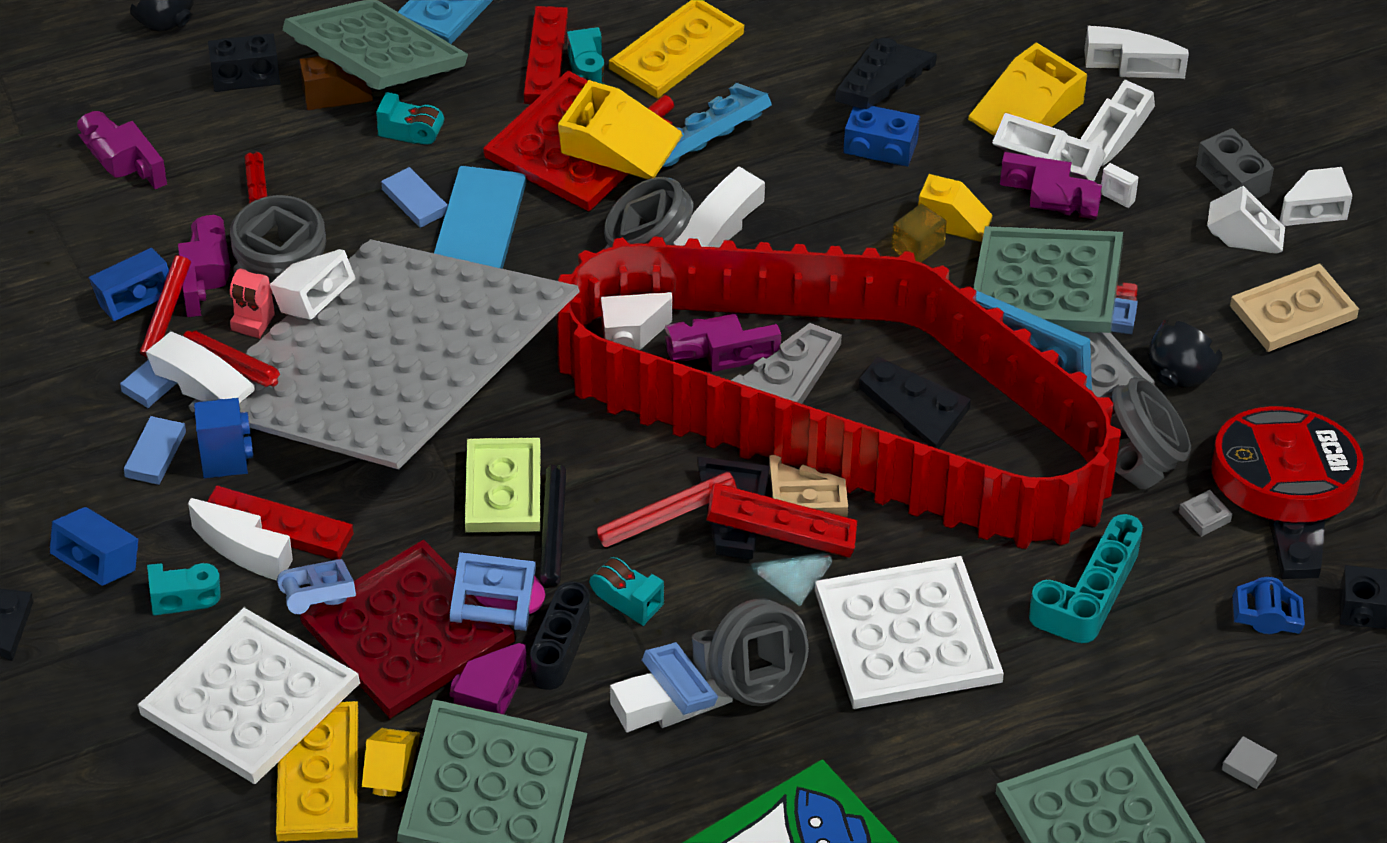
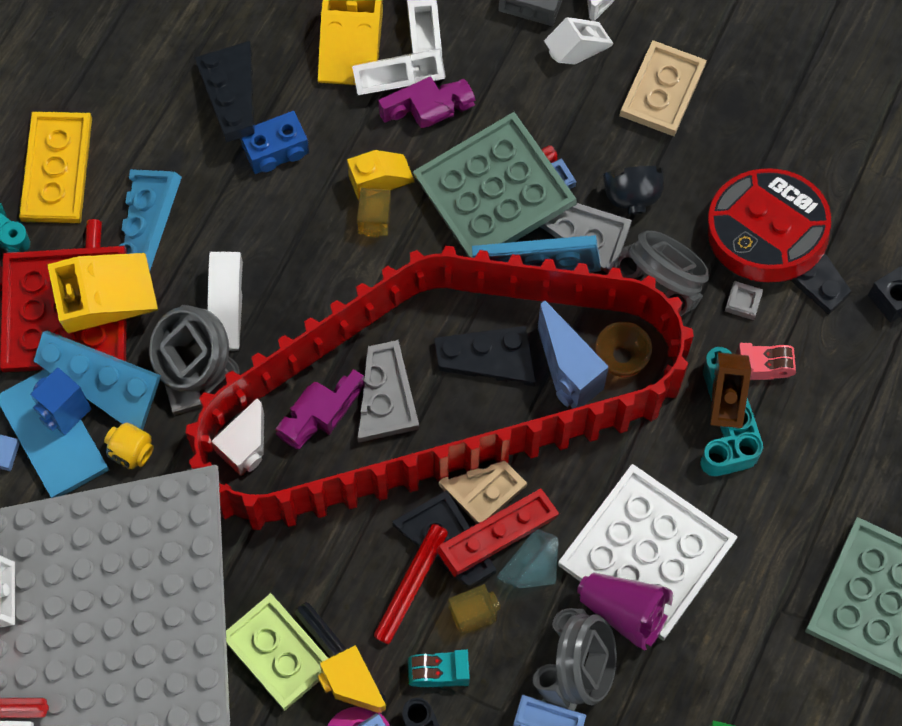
camera: 40 degrees left, 20 degrees up
white tile [1101,163,1139,208] -> none
blue piece [1232,577,1305,634] -> none
none -> blue brick [30,367,91,435]
none -> dark azure wing [34,331,161,430]
none -> yellow head [104,422,154,469]
none -> yellow slope [317,645,386,713]
none -> clear yellow brick [448,584,500,636]
none -> medium blue slope [538,301,609,408]
none -> magenta cone [577,572,673,650]
none -> clear orange piece [596,322,652,377]
none -> reddish brown slope [710,352,752,428]
none -> coral leg [736,343,796,380]

